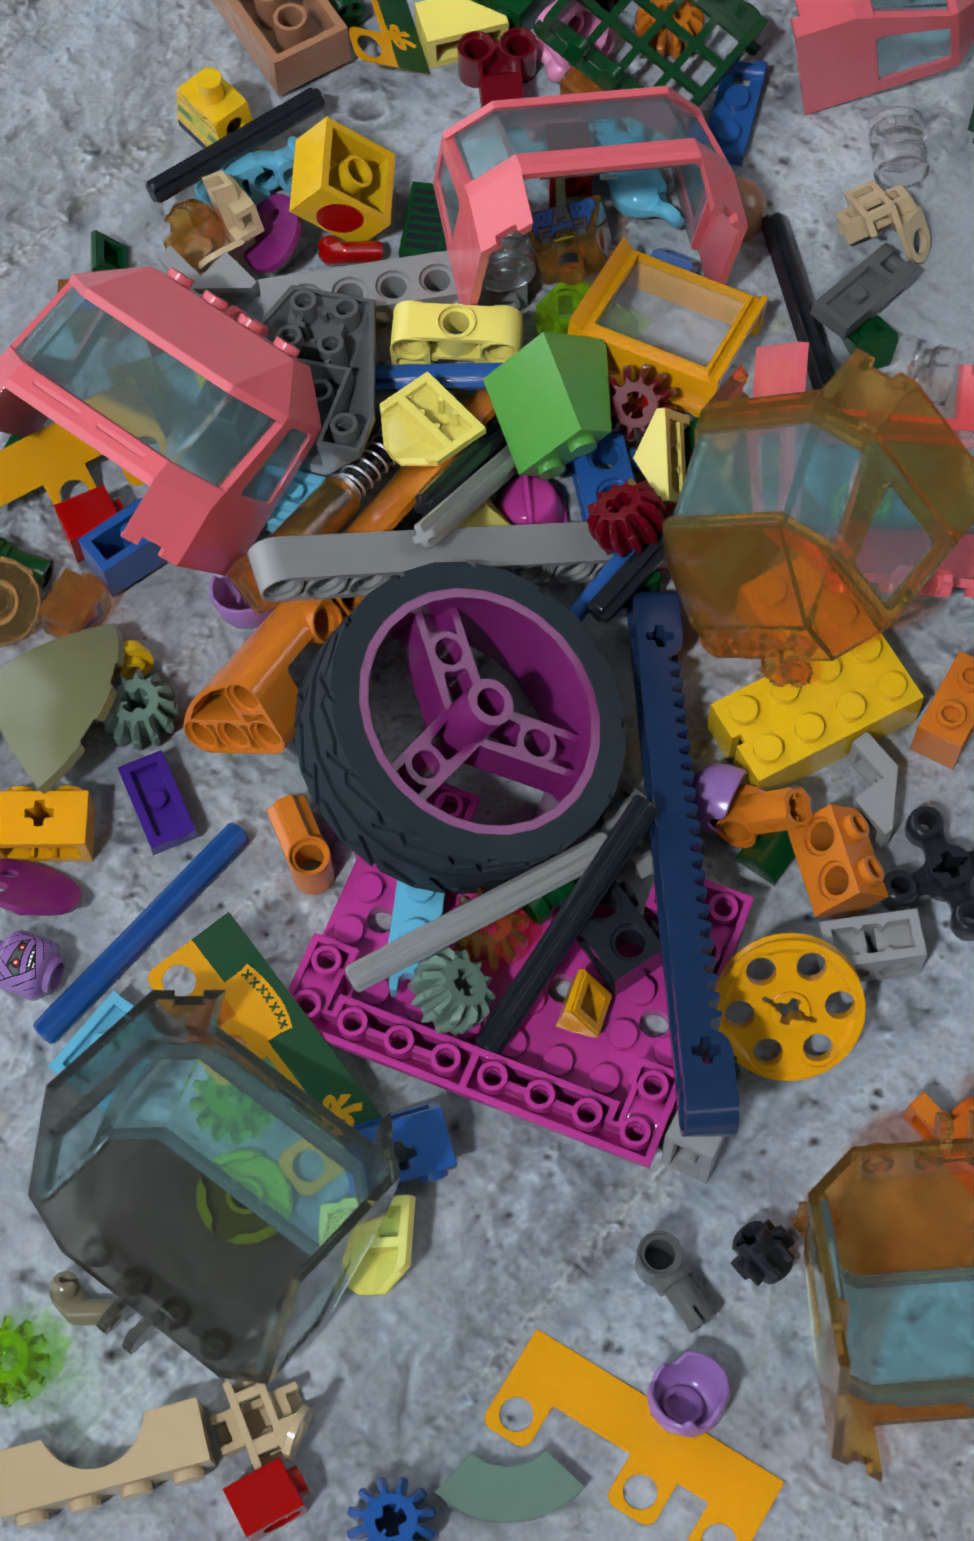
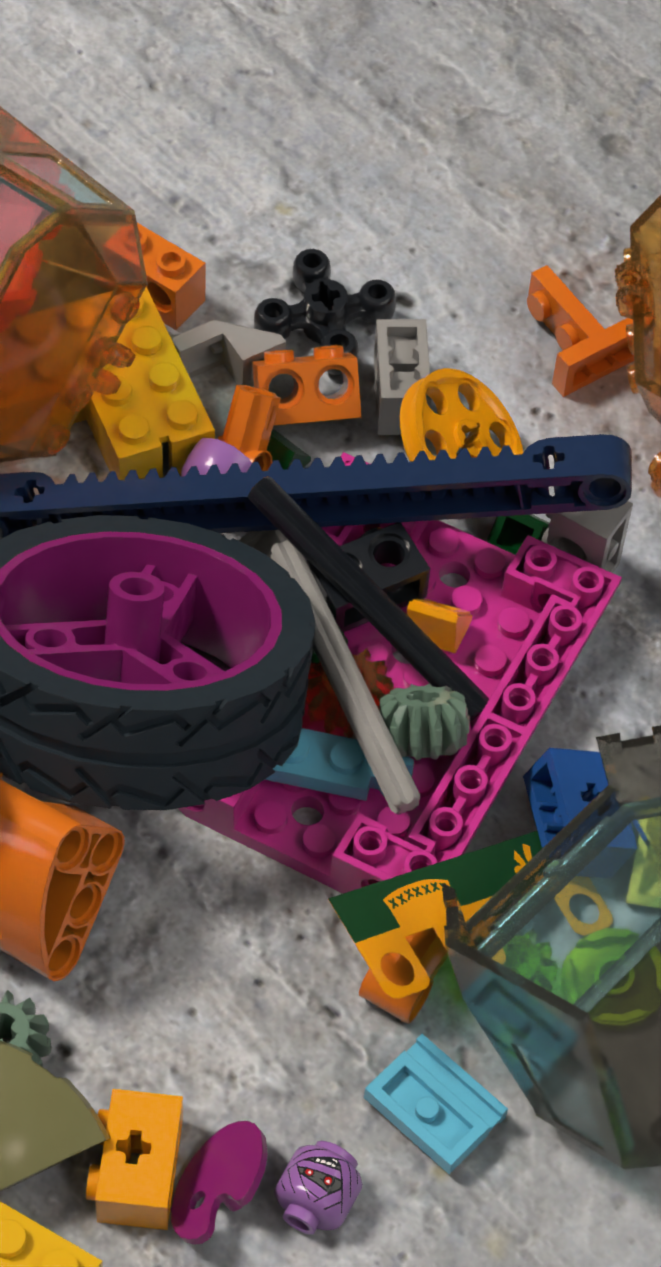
camera: 90 degrees left, 10 degrees down
blue axle [33,822,249,1044] -> none
dark purple plate [117,750,198,855] -> none
orange piece [266,794,335,895] -> none

